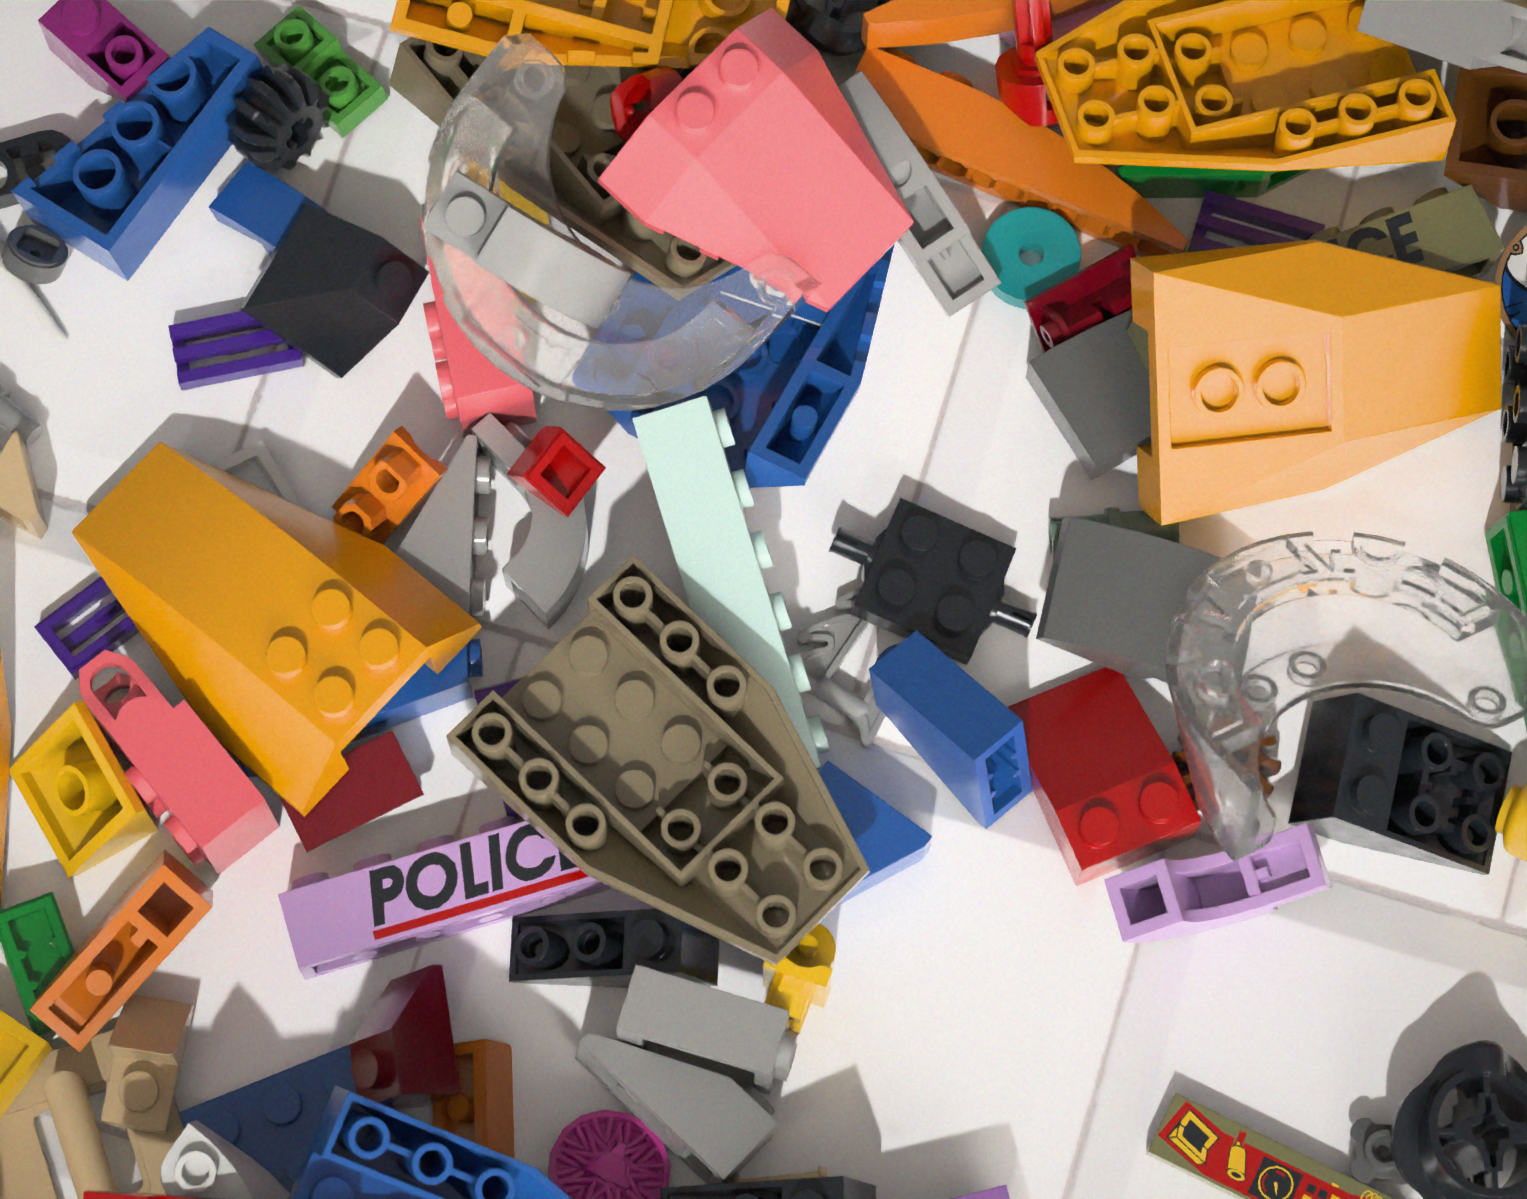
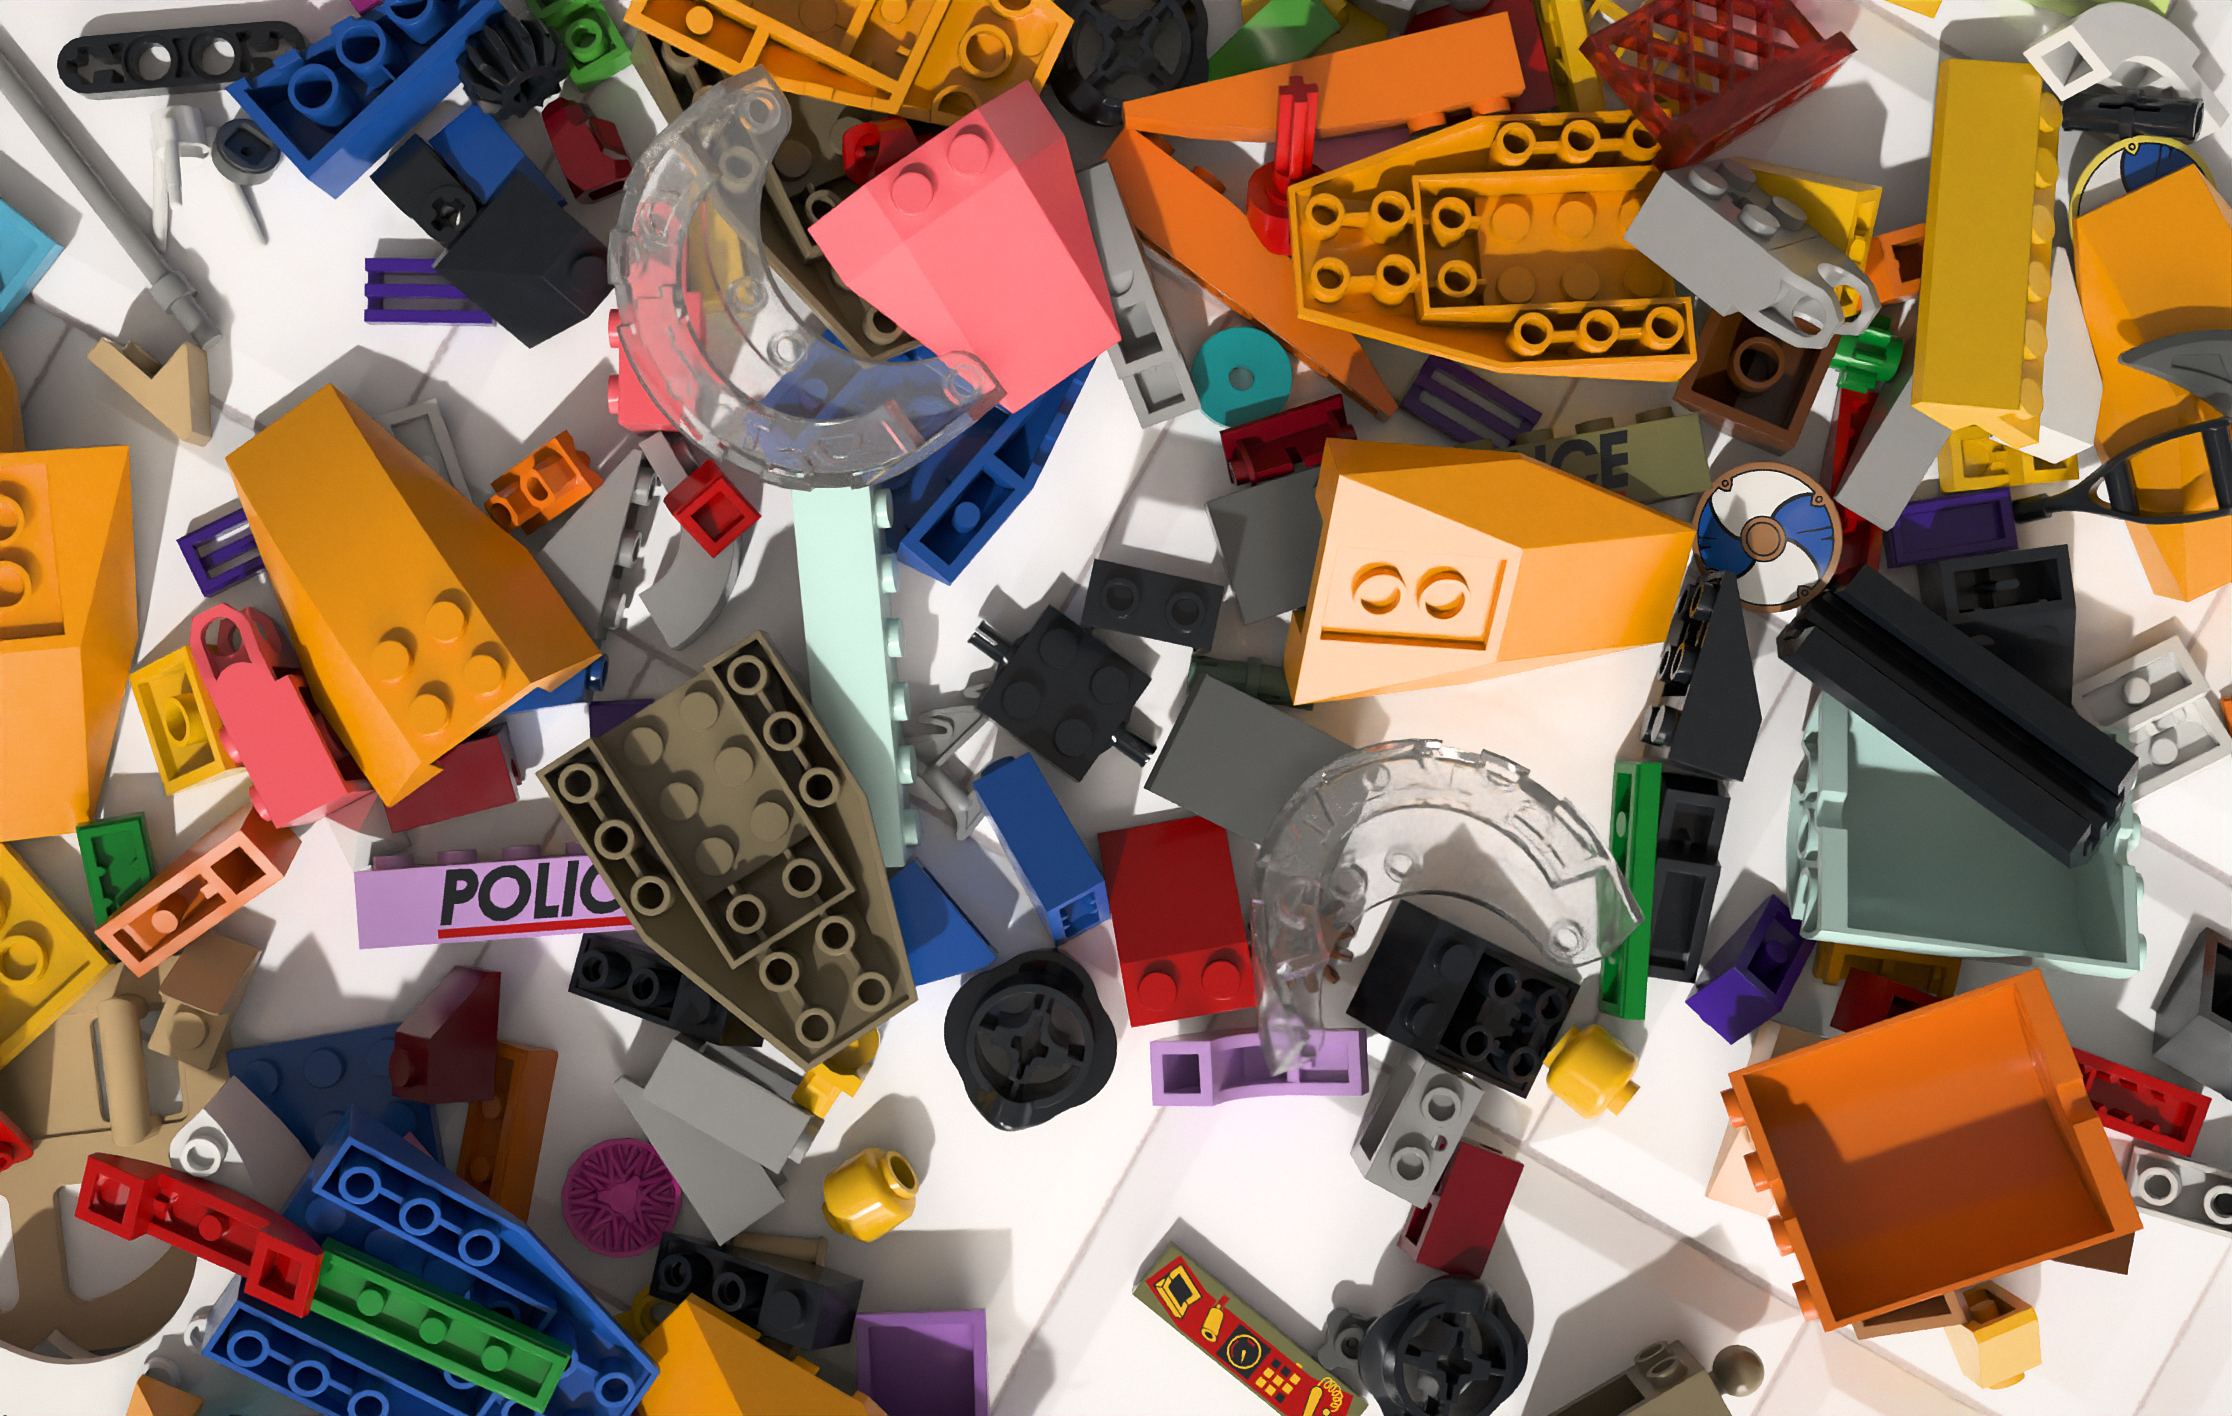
camera: 15 degrees right, 15 degrees up
arch [421,171,632,328] -> none
none -> slope [325,791,412,873]
none -> black piece [369,132,483,248]
none -> dark red rock [541,97,640,205]
none -> yellow head [822,1146,919,1243]
none -> black piece [944,947,1117,1132]
none -> black window [1080,558,1225,655]
none -> light grey window [1350,1046,1485,1209]
none -> dark red hinge [1397,1135,1525,1278]

